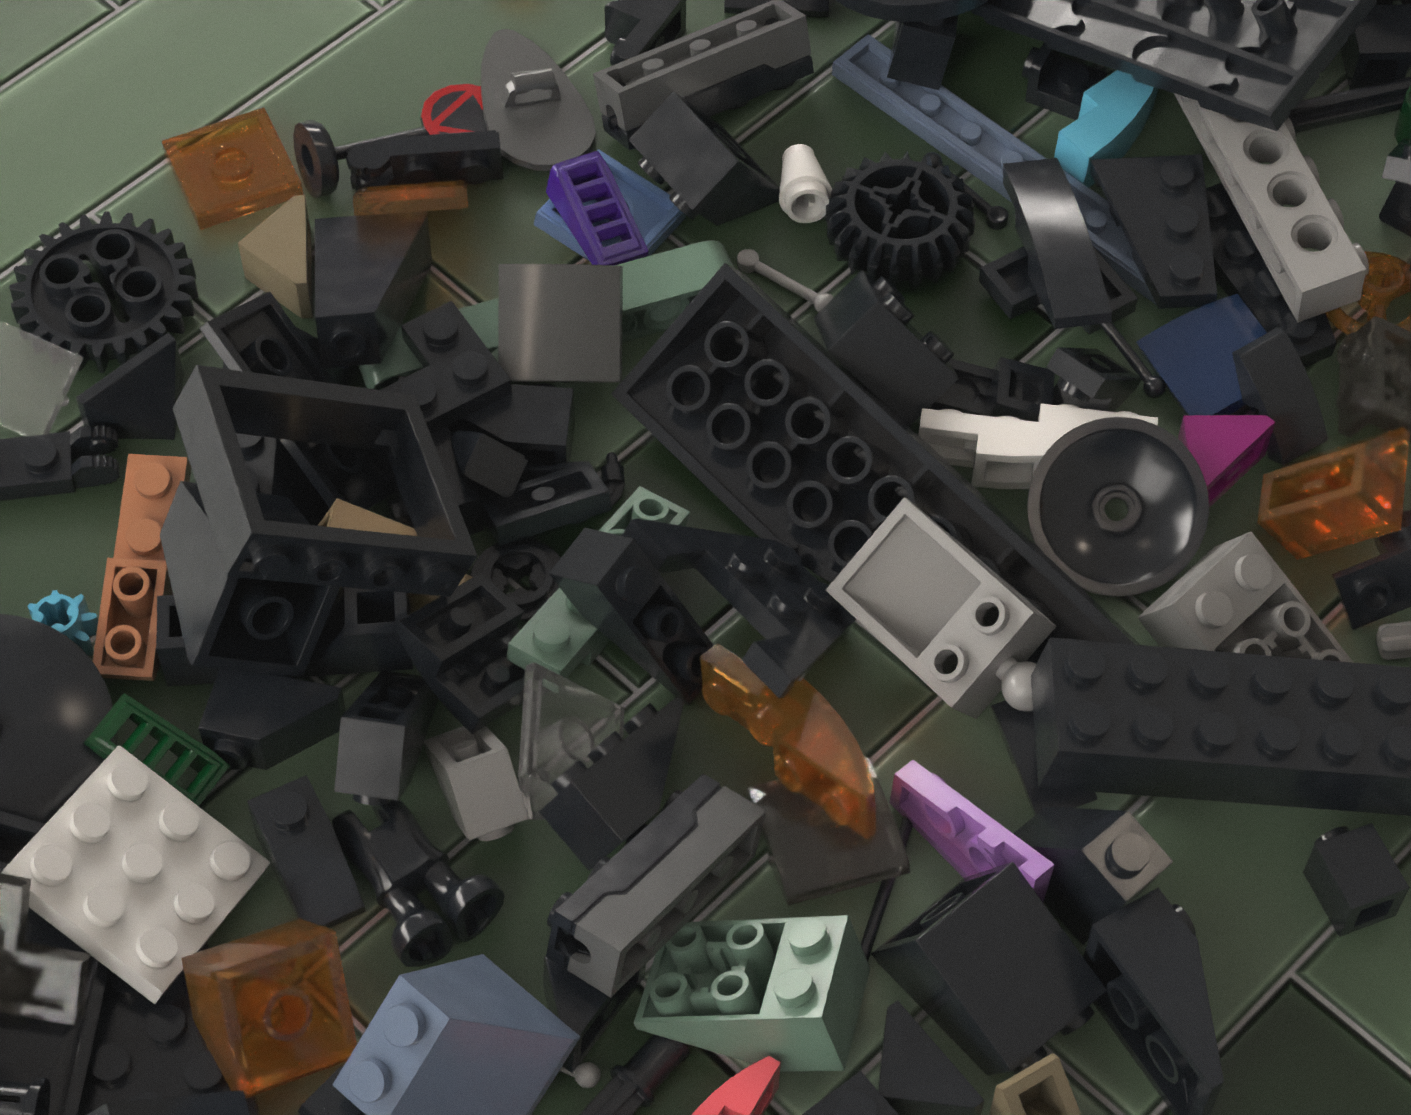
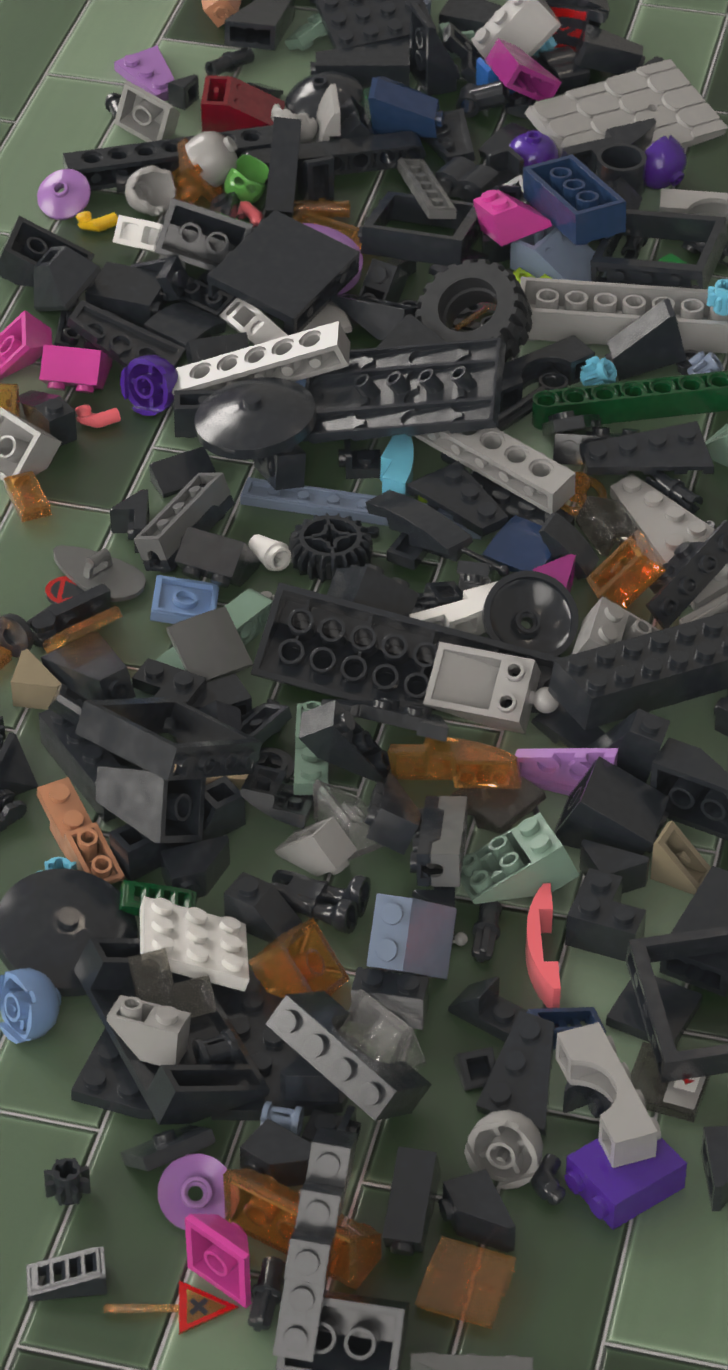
camera: 30 degrees left, 15 degrees down
black slope [334,671,438,805] -> none
dark purple slope [546,151,649,266] -> none

